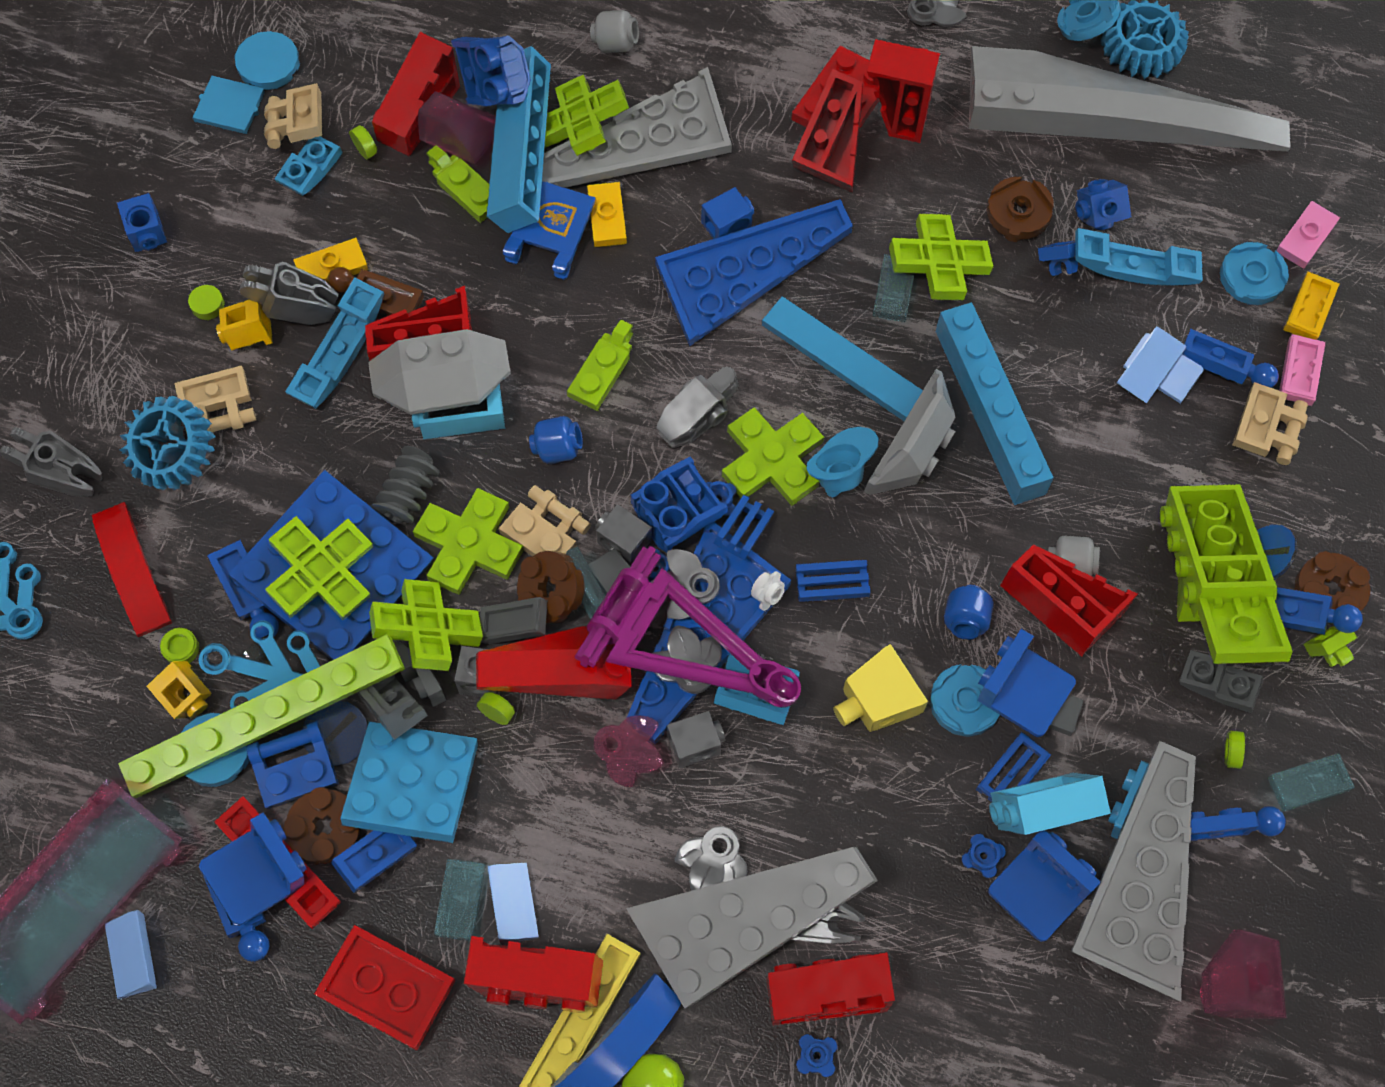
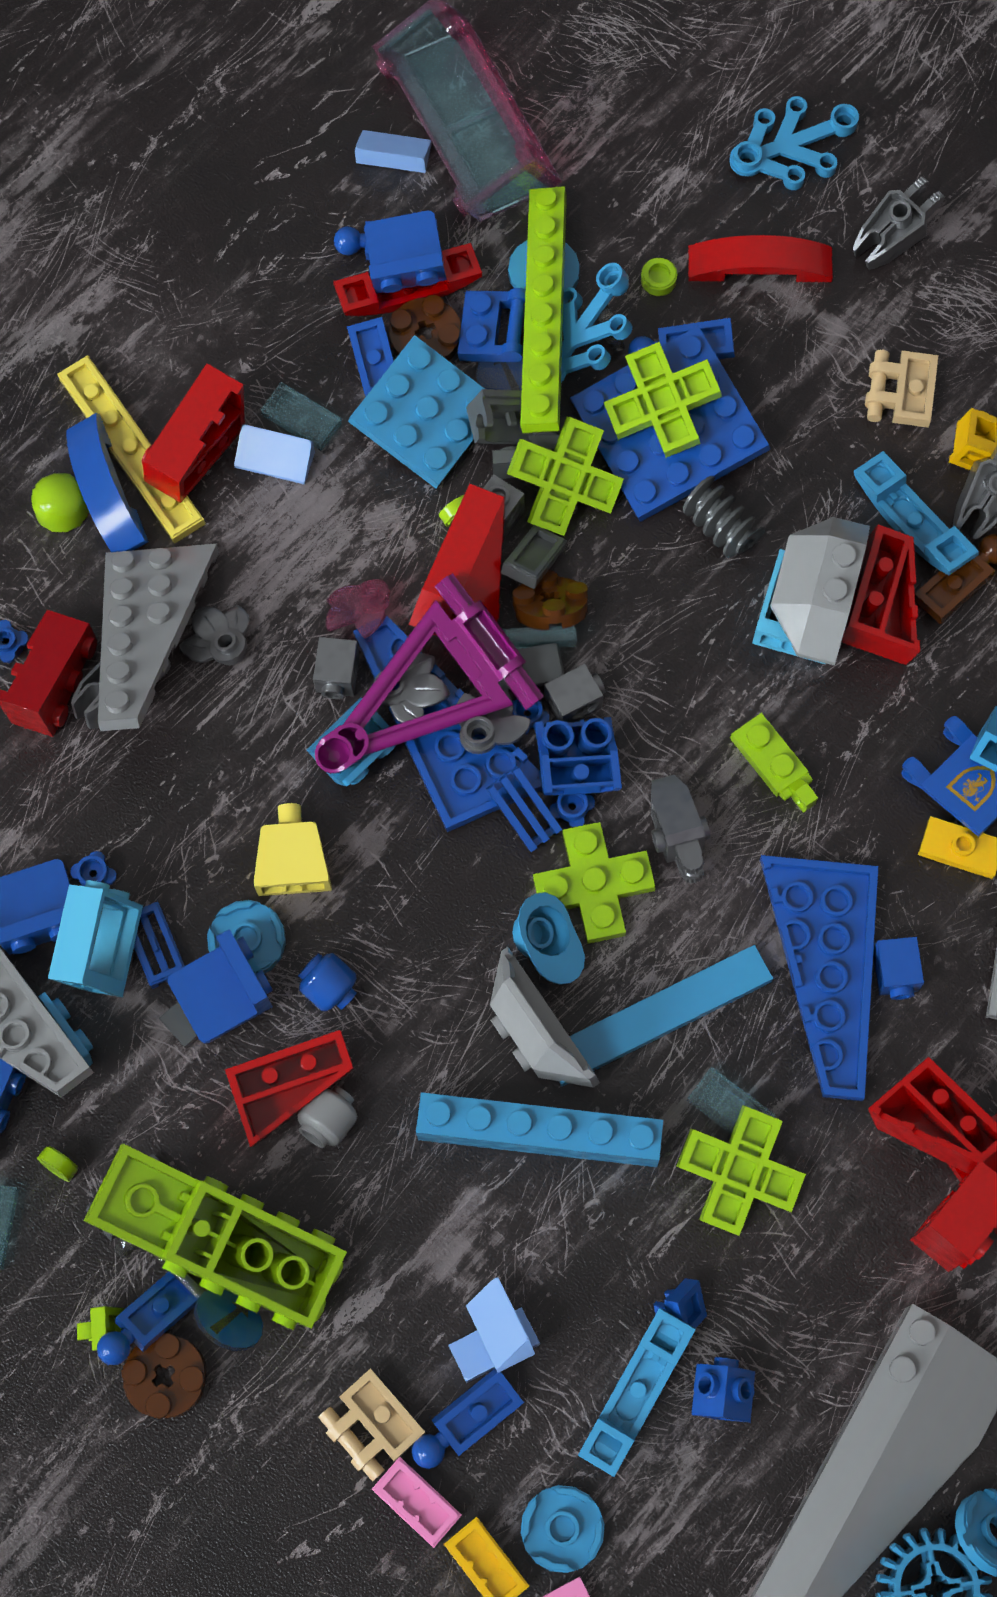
camera: 120 degrees right, 5 degrees up
dark azure gear [119,396,216,490] -> none
yellow brick [147,661,212,719] -> none
red plate [314,925,456,1051] -> none
lime plate [413,488,524,595] -> none
tan plate [499,485,591,557] -> none
blue head [529,416,583,464] -> none
white plate [751,571,785,611] -> none
blue tile [795,560,871,602] -> none
reddish brown plate [986,176,1054,242] -> none

